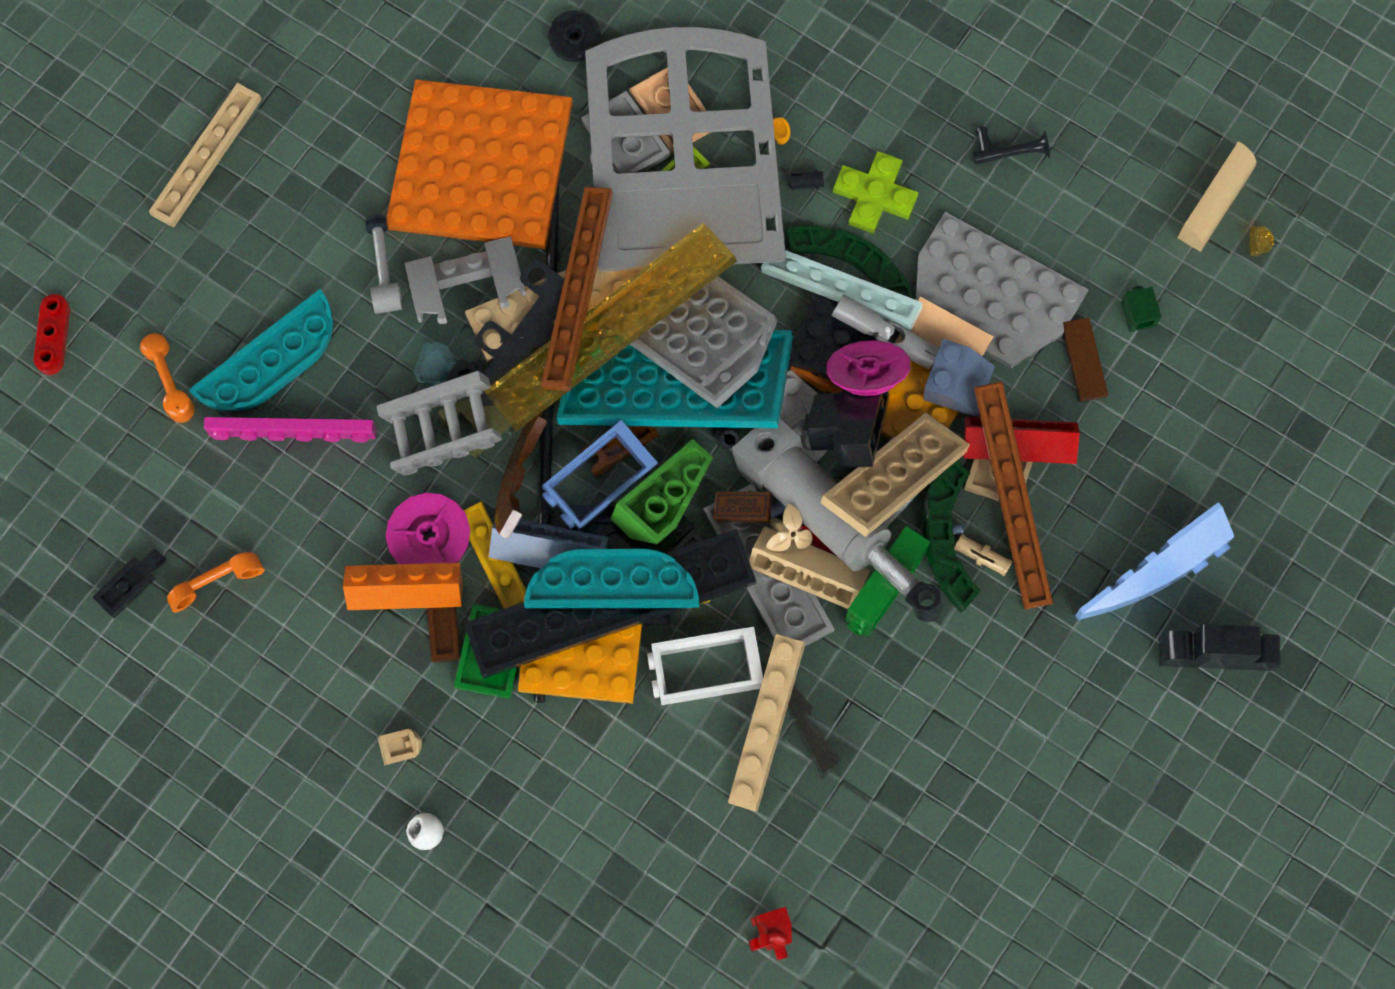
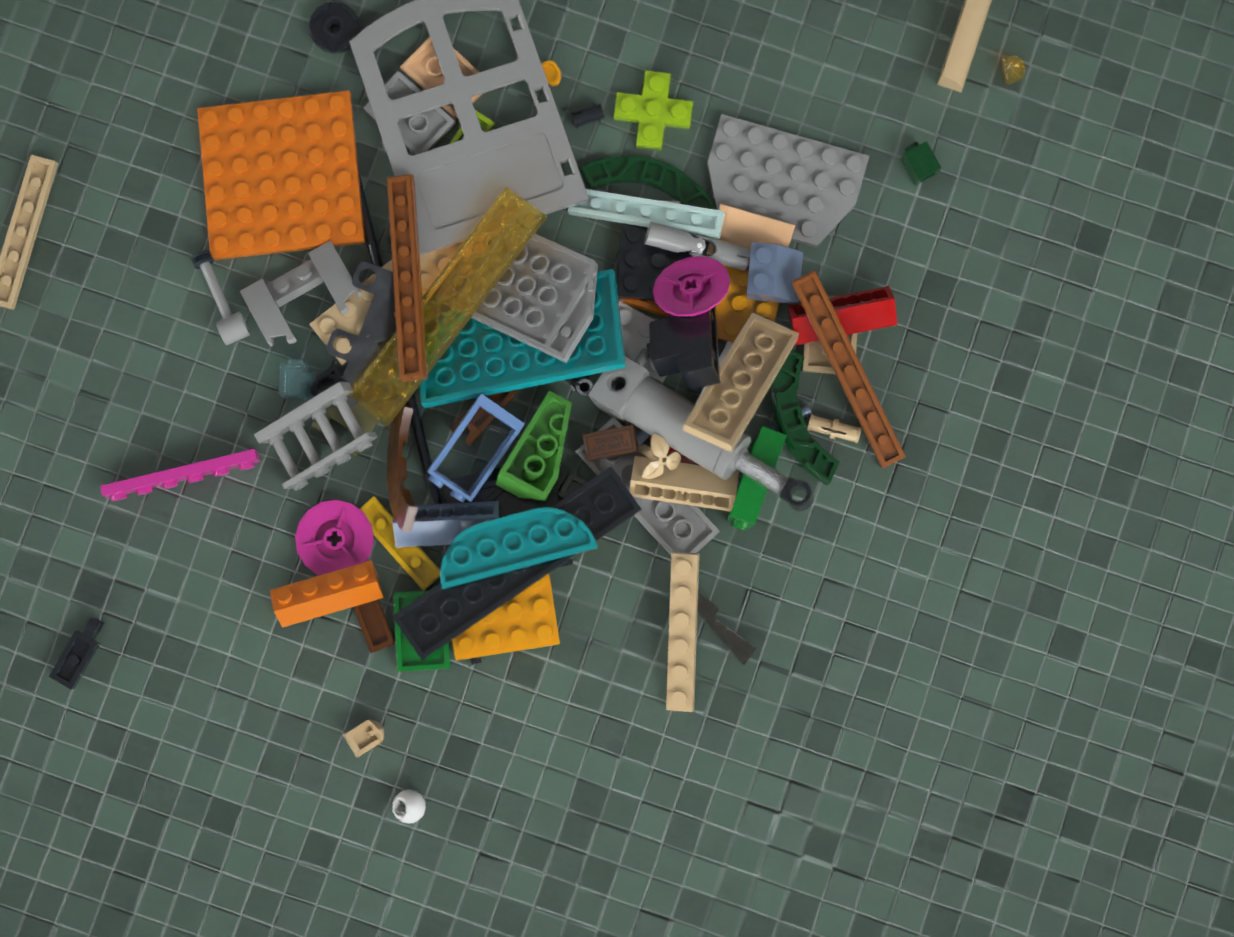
camera: 20 degrees left, 10 degrees up
orange piece [140,333,195,423] -> none
orange piece [167,552,265,613] -> none
teal plate [188,289,333,412] -> none
white window [647,627,763,705] -> none
red piece [749,906,792,961] -> none
black piece [973,127,1050,164] -> none
reddish brown tile [1062,318,1108,402] -> none
light blue wedge [1075,502,1234,620] -> none
black brick [1159,624,1281,671] -> none

